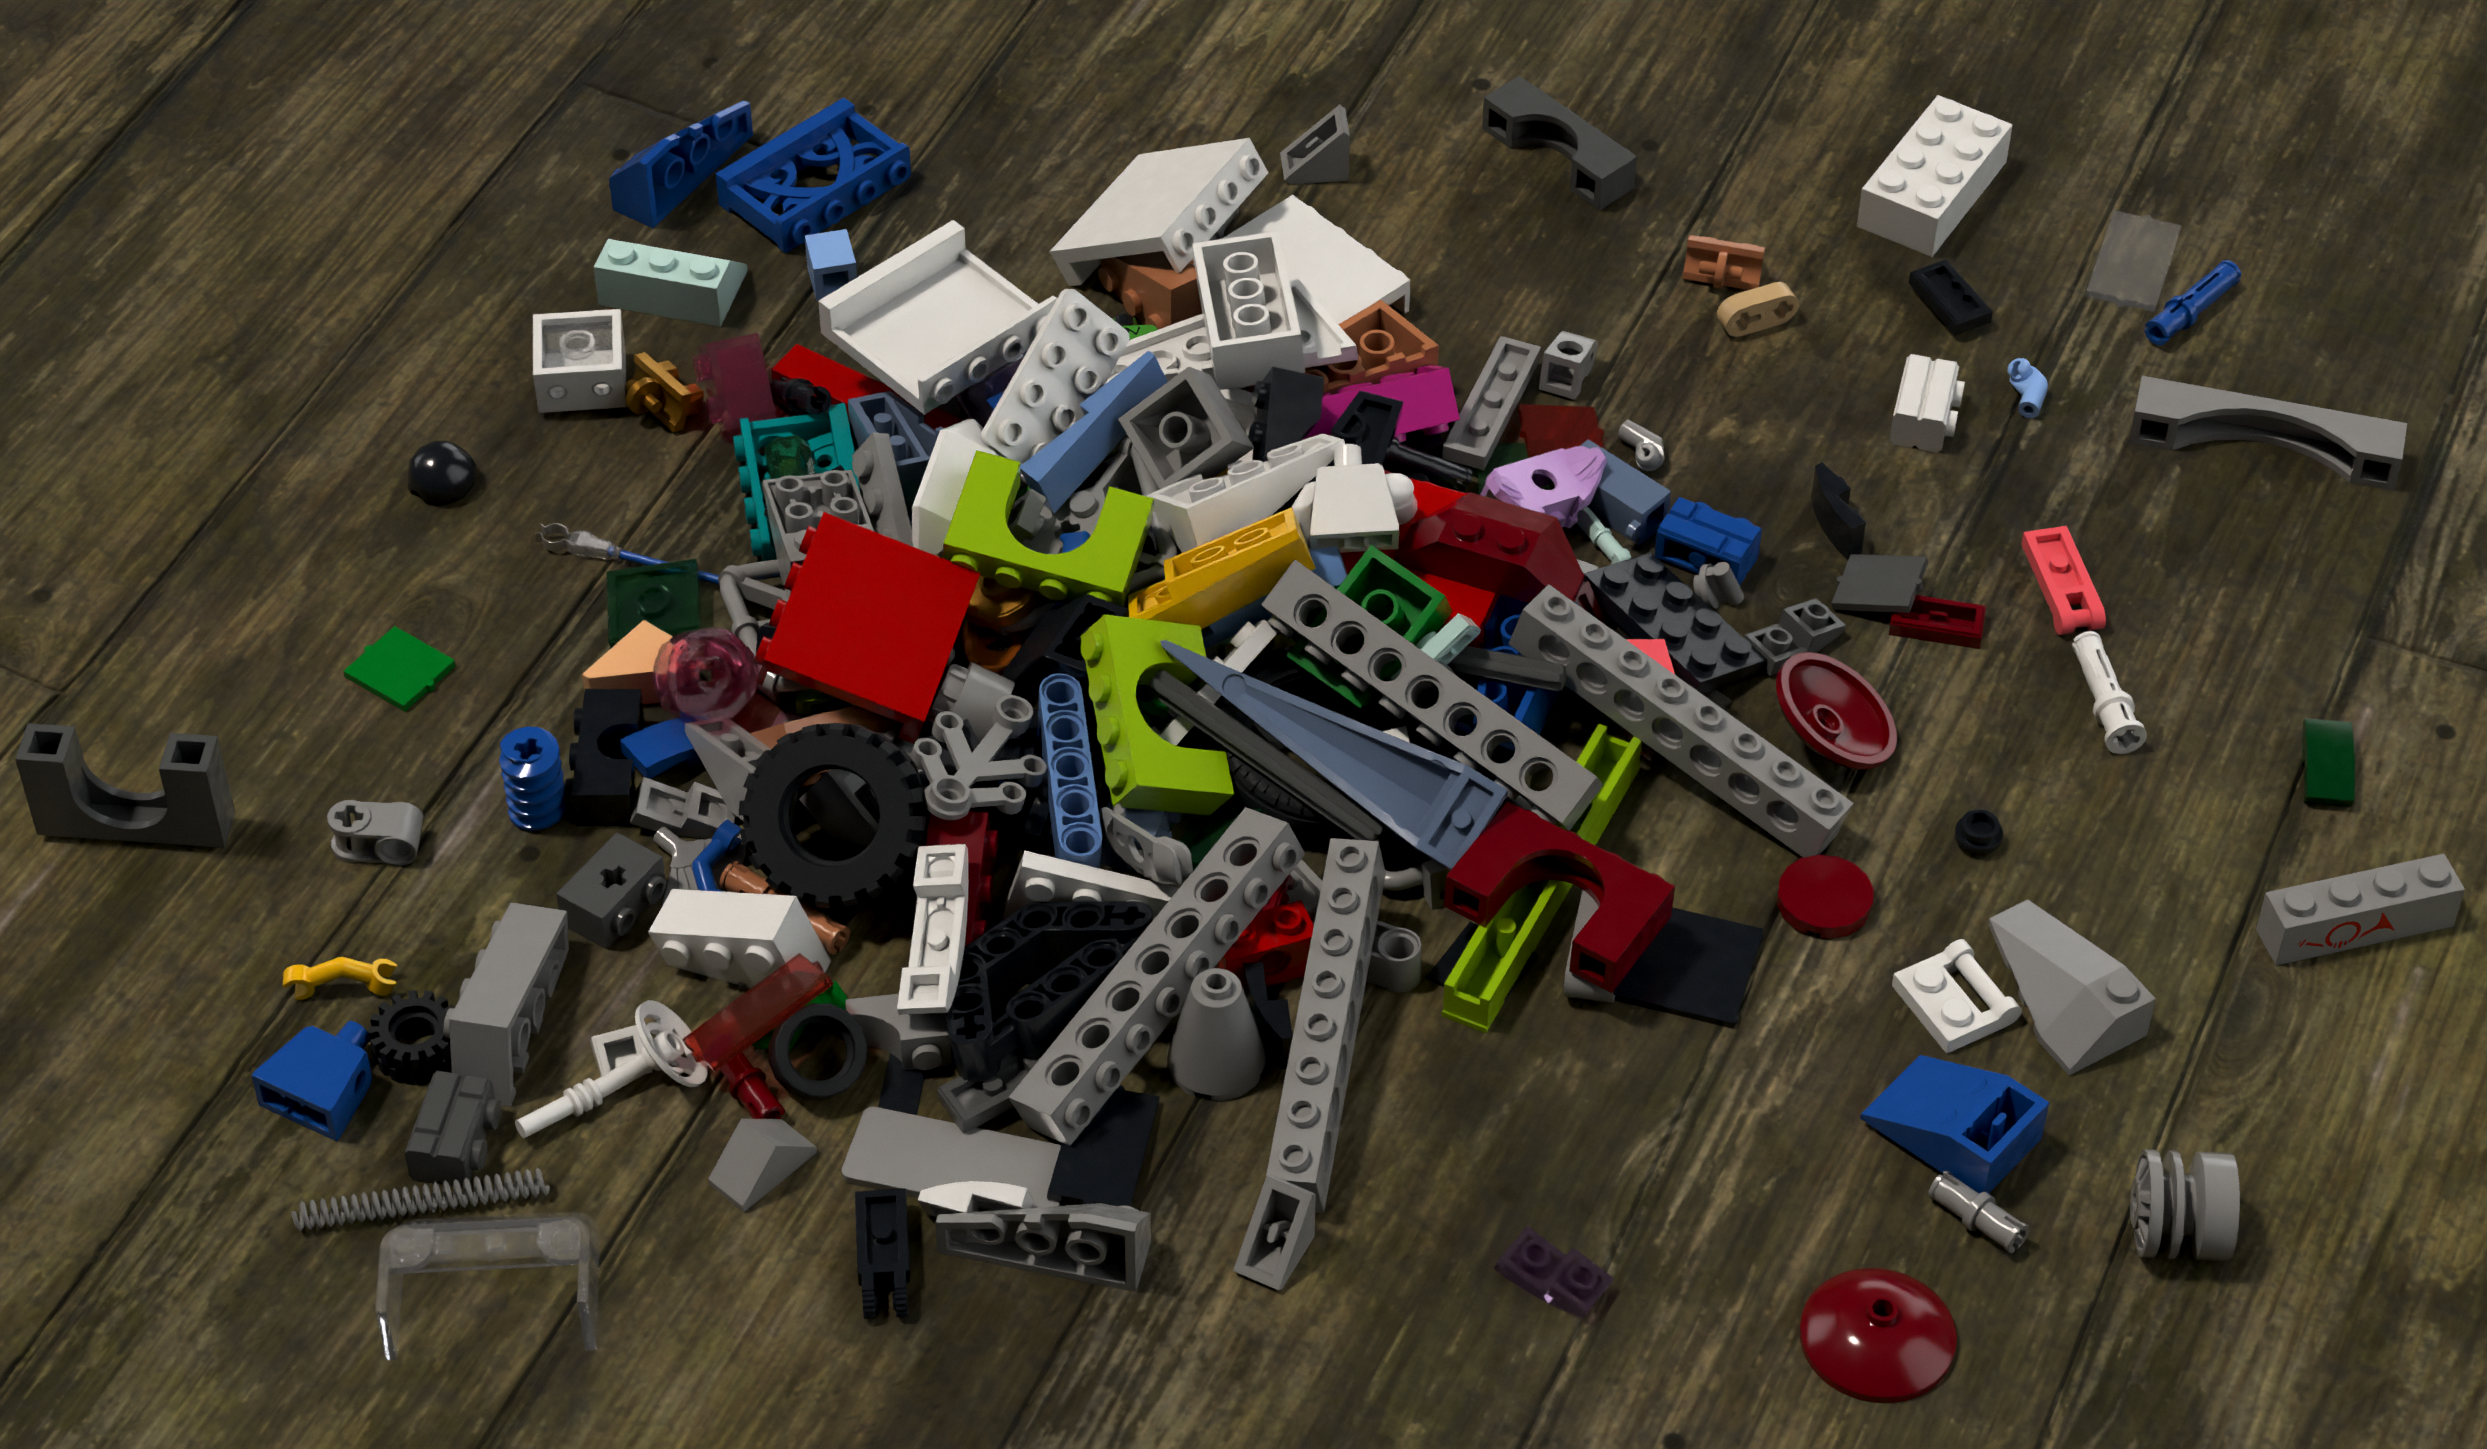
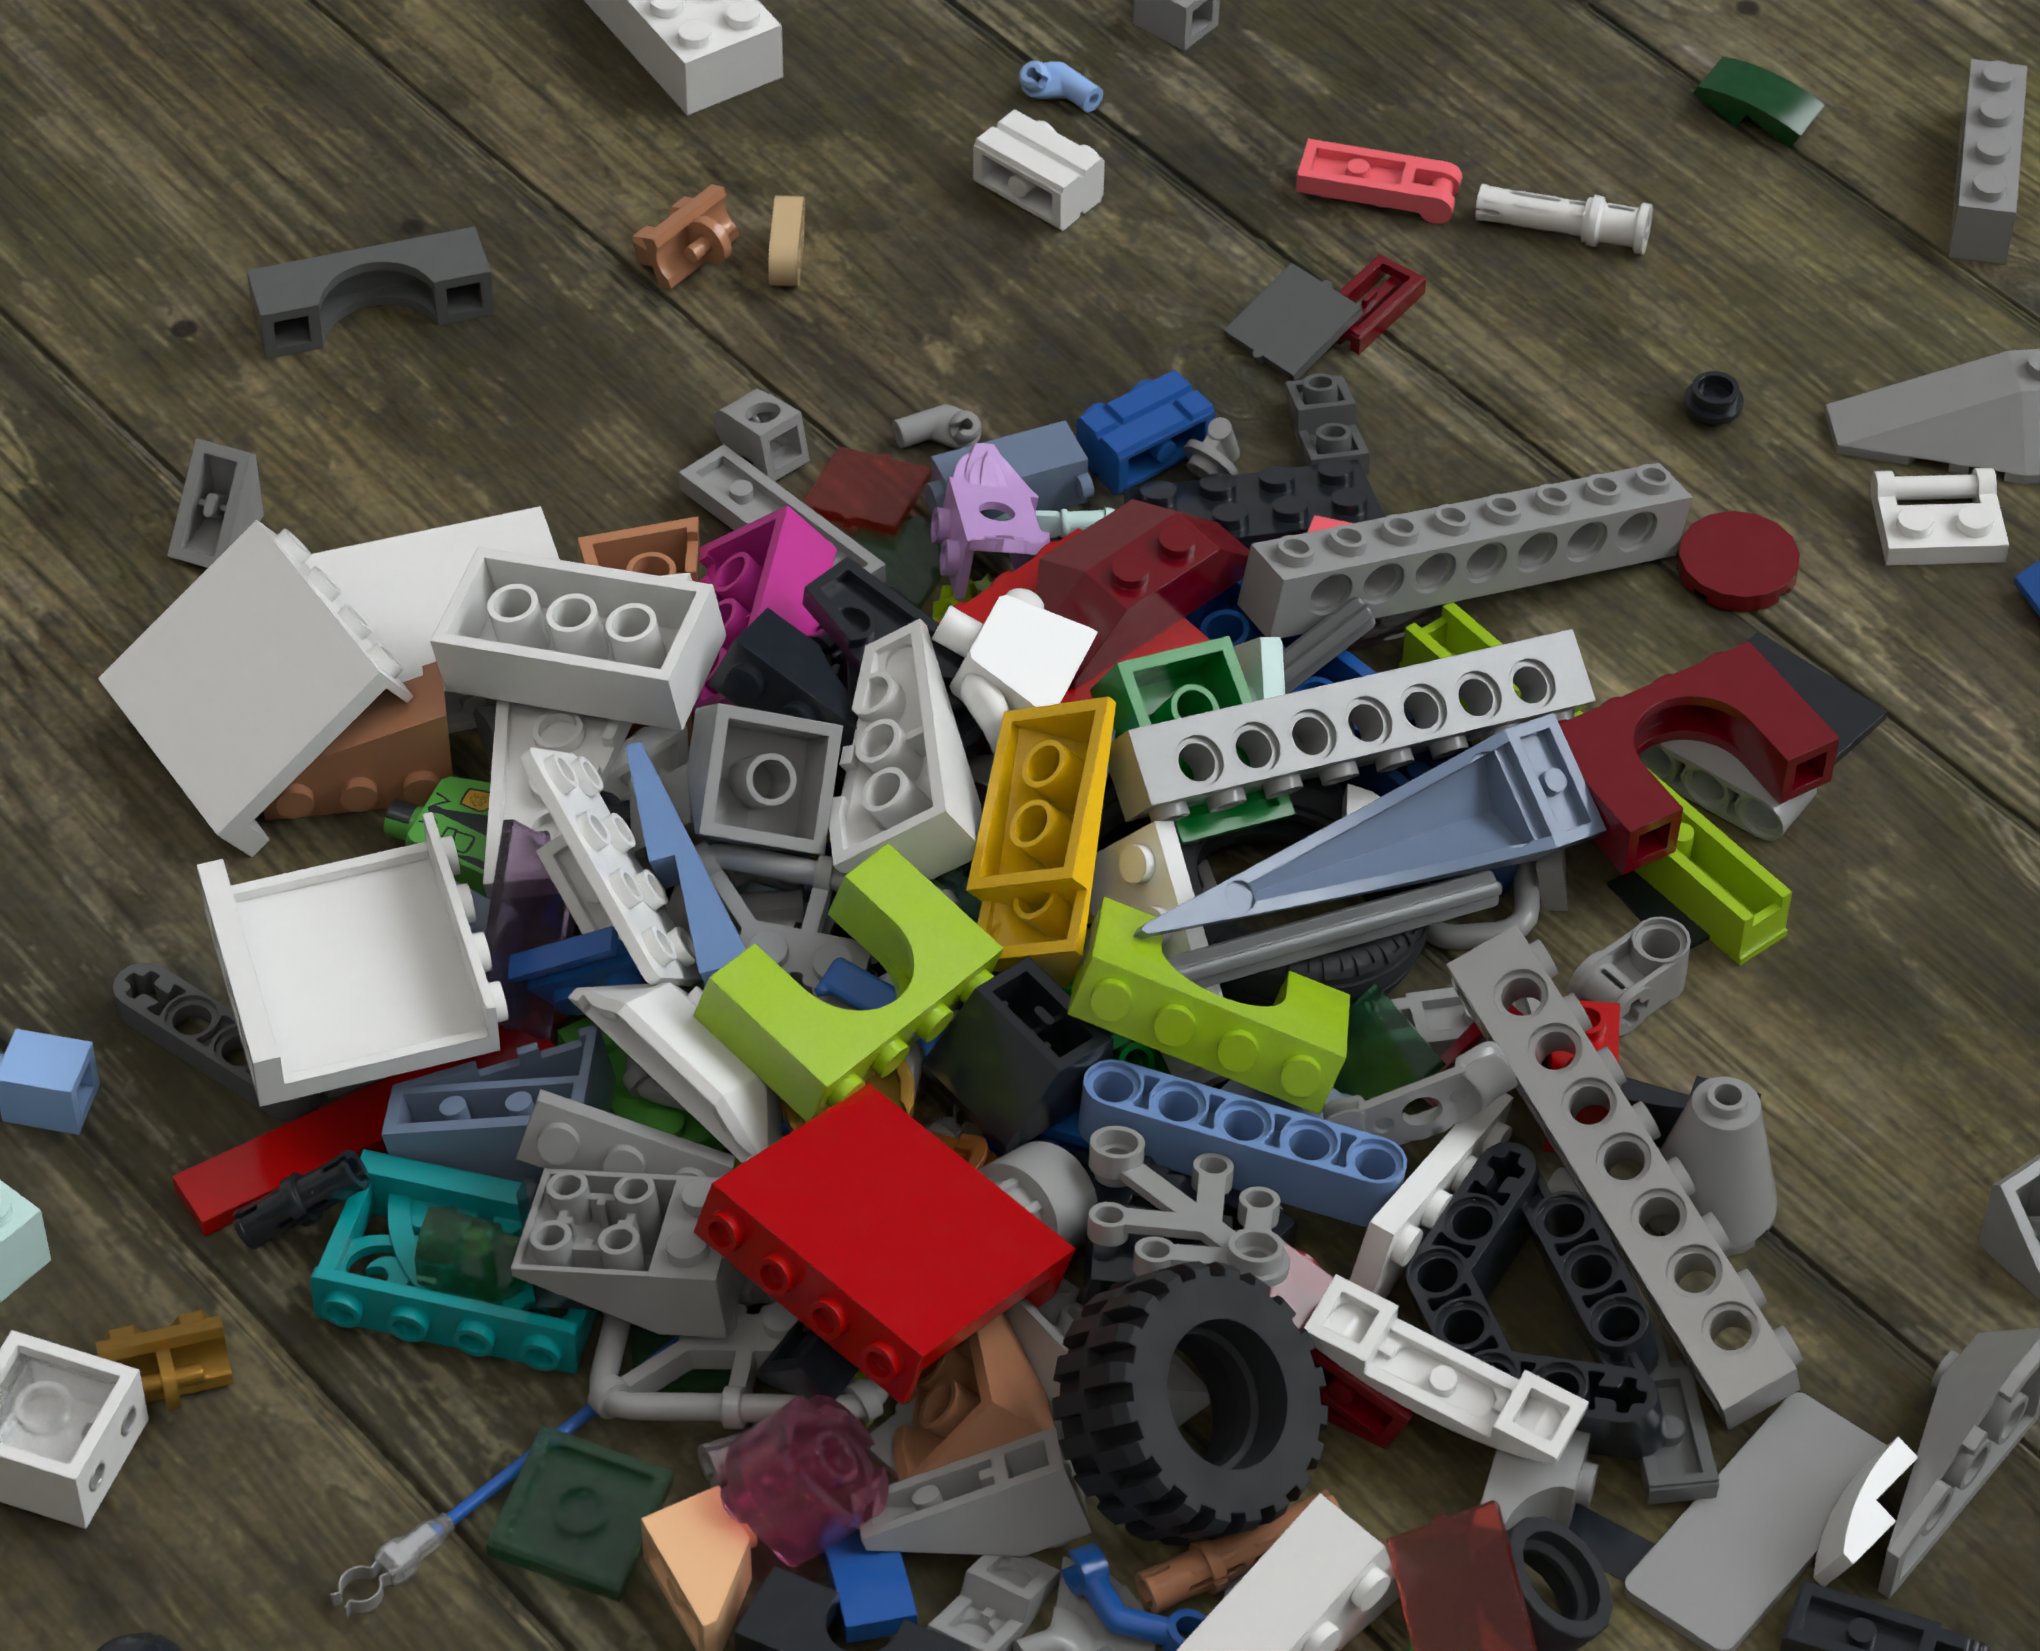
camera: 65 degrees left, 0 degrees up
clear pink brick [693,333,777,432] -> none
black piece [1047,1085,1160,1207] -> none
light grey brick [1266,838,1386,1213] -> none
dark red dish [1776,652,1897,769] -> none
black slope [1811,462,1866,560] -> none
black plate [1909,259,1993,335] -> none

